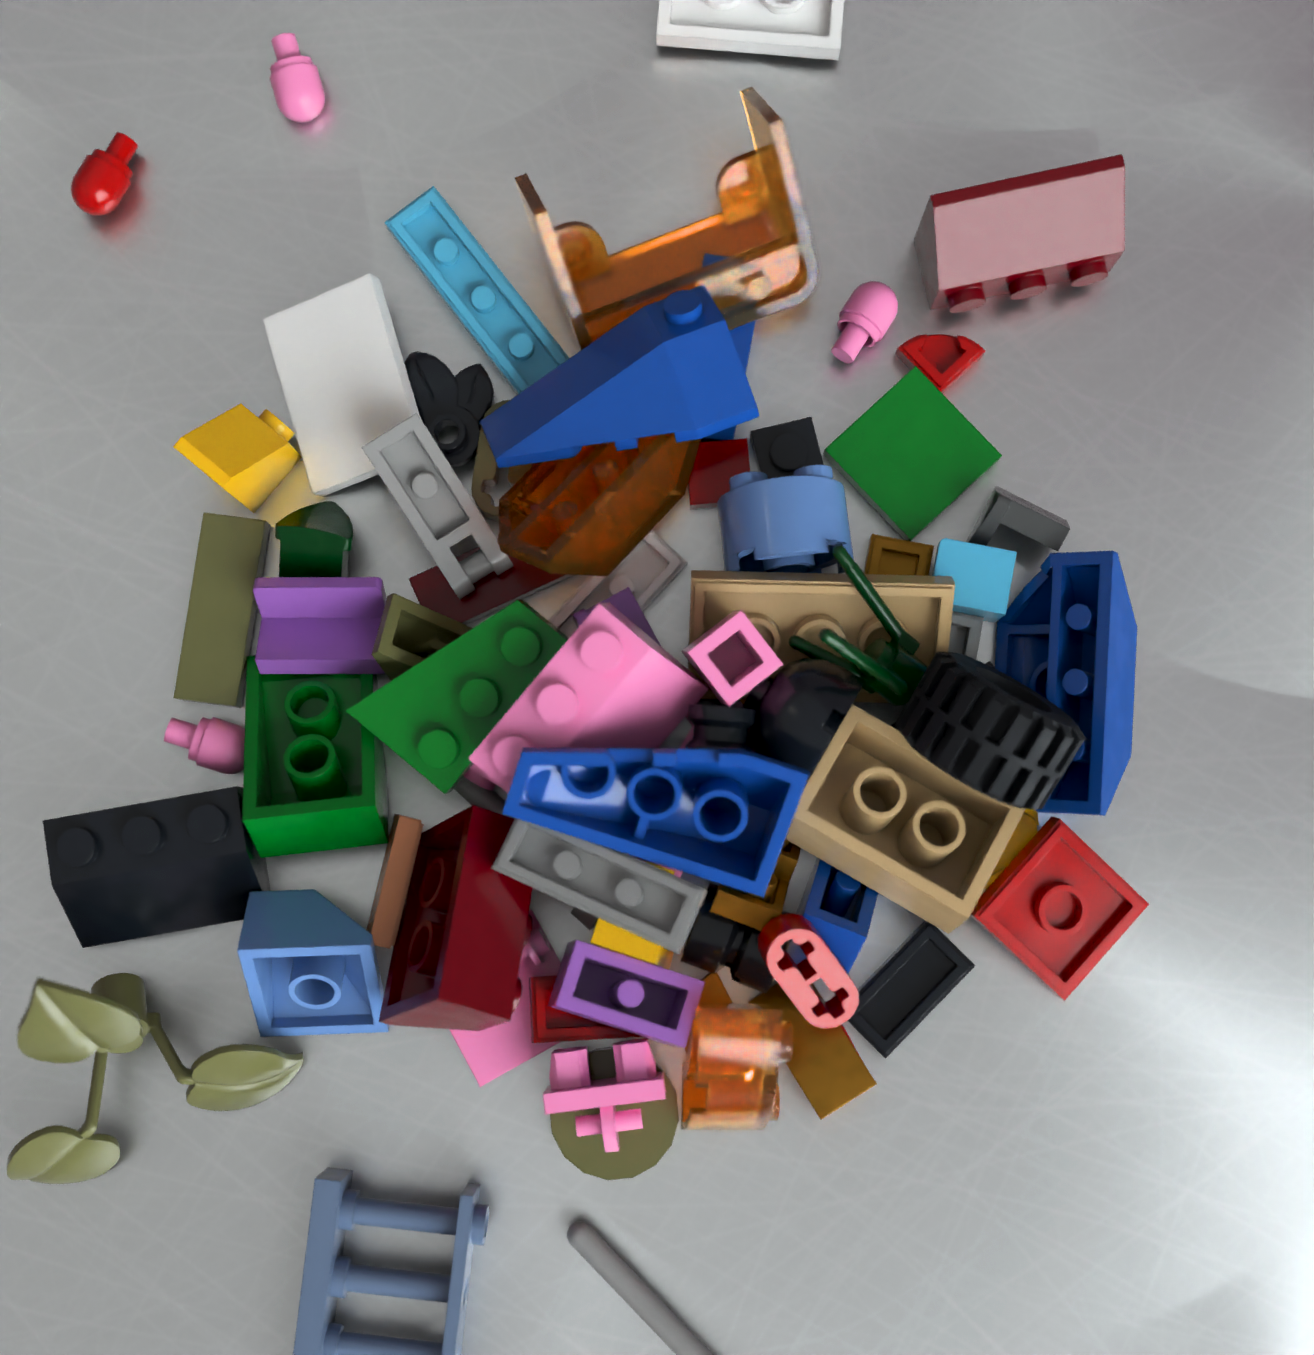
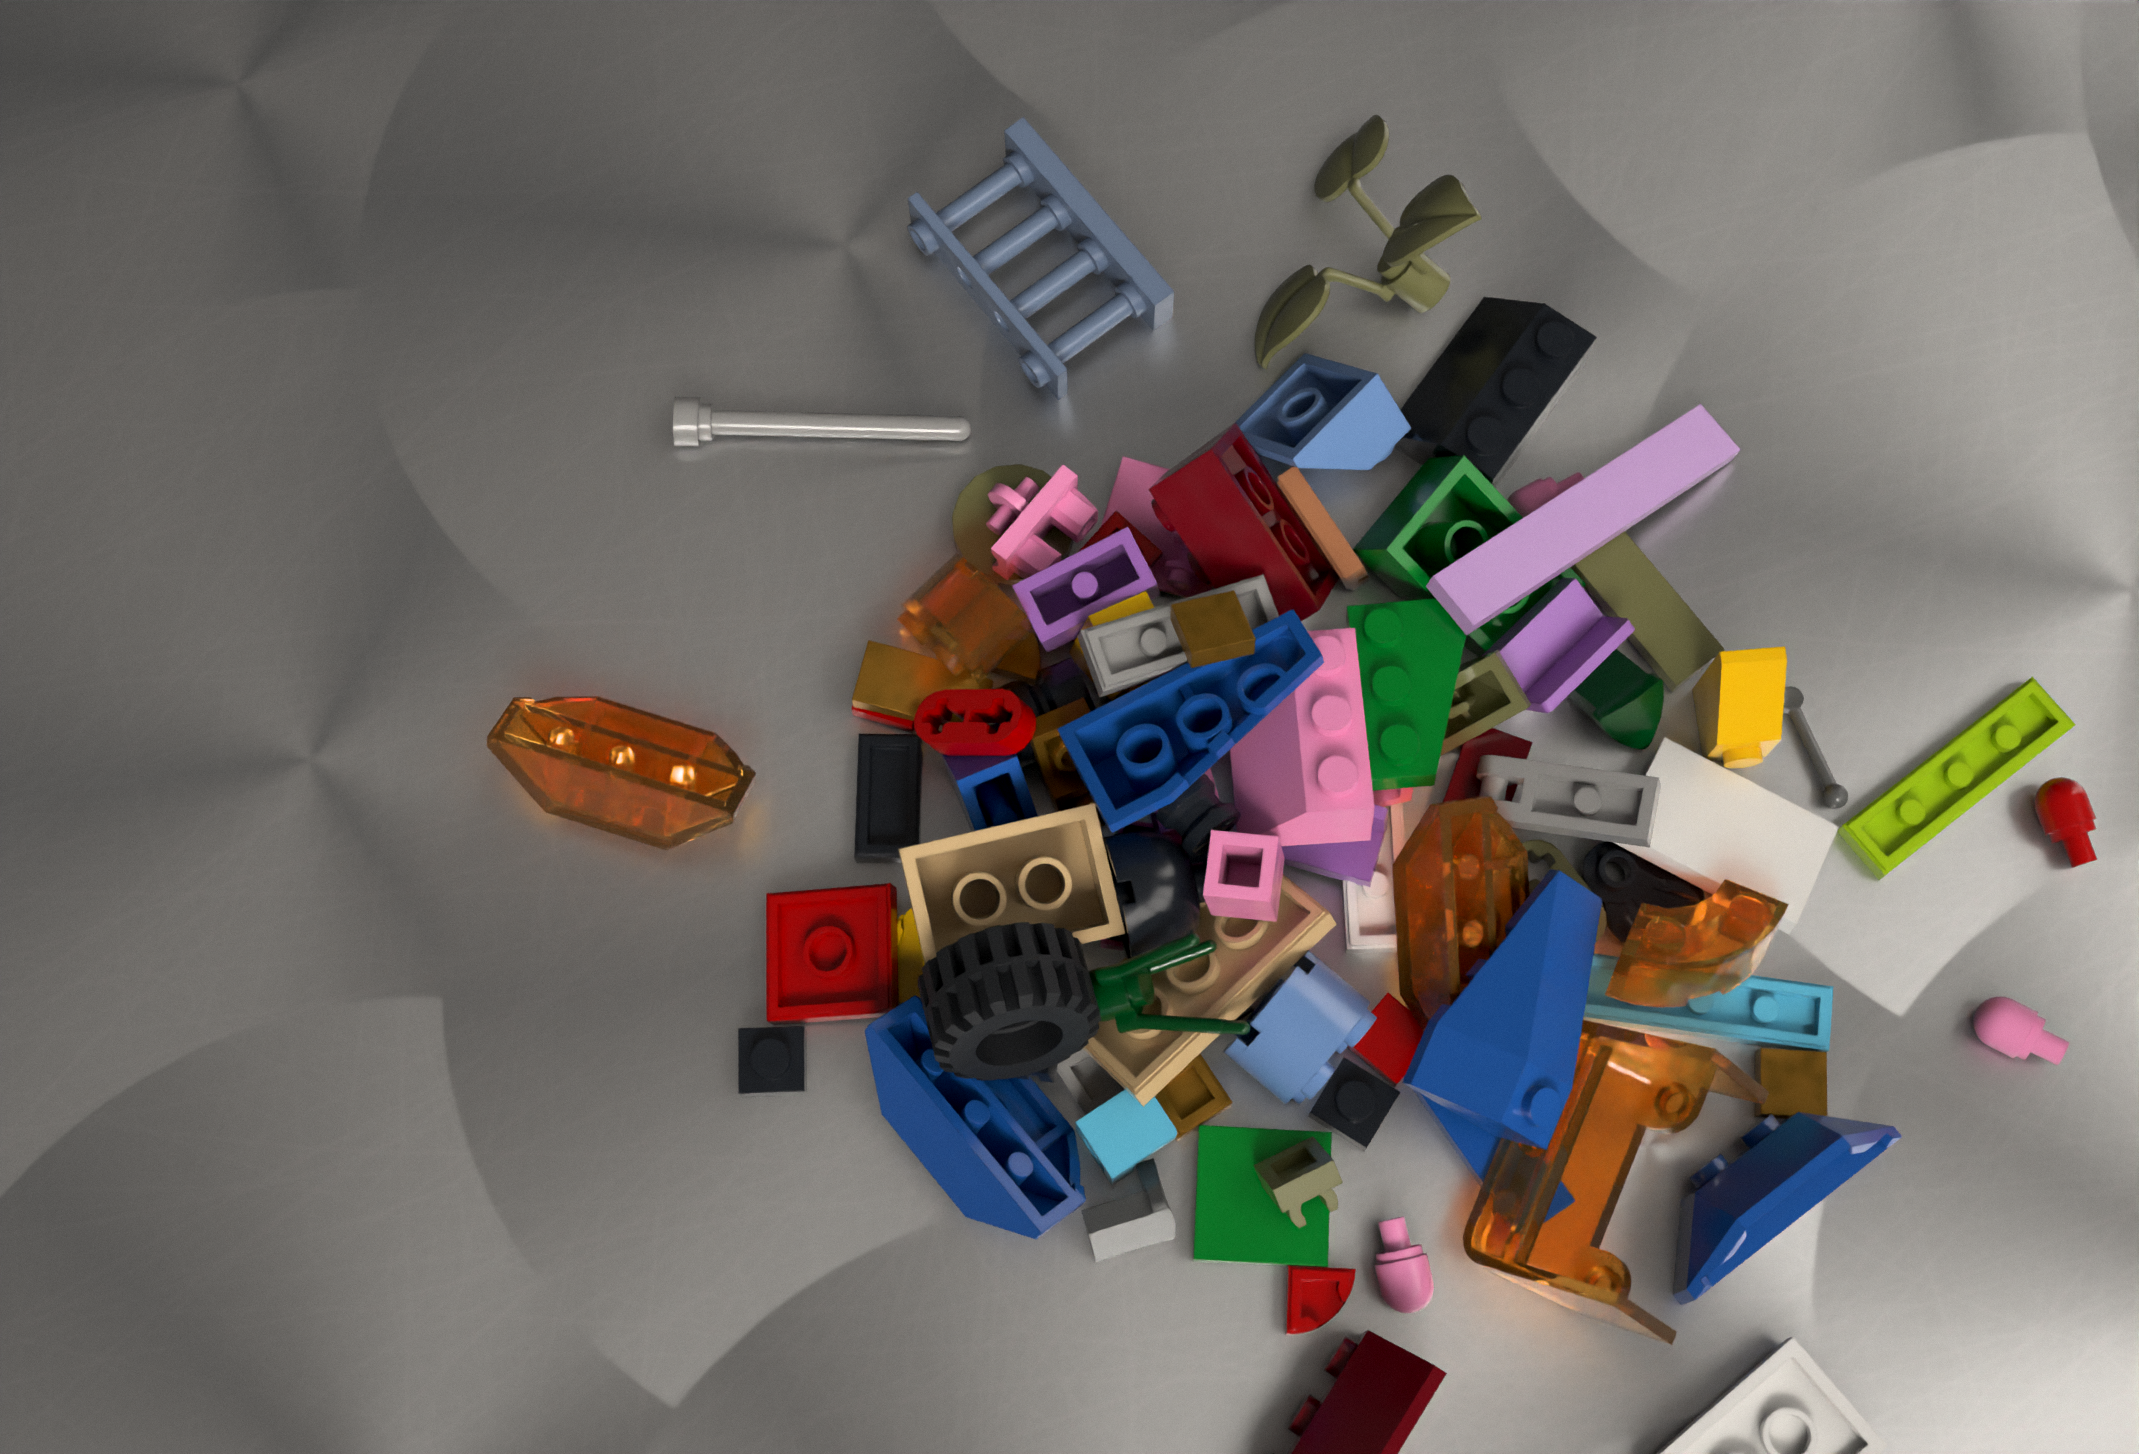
camera: 130 degrees right, 10 degrees down
none -> clear orange wedge [487,696,756,850]
none -> black plate [738,1026,807,1098]
none -> pearl gold tile [1170,590,1256,668]
none -> olive tile [1253,1136,1343,1228]
none -> lavender tile [1426,404,1741,636]
none -> clear orange brick [1605,879,1789,1008]
none -> blue wedge [1673,1112,1902,1305]
none -> pearl gold tile [1755,1048,1828,1119]
none -> dark grey hinge [1783,686,1848,809]
none -> lime tile [1837,676,2076,880]

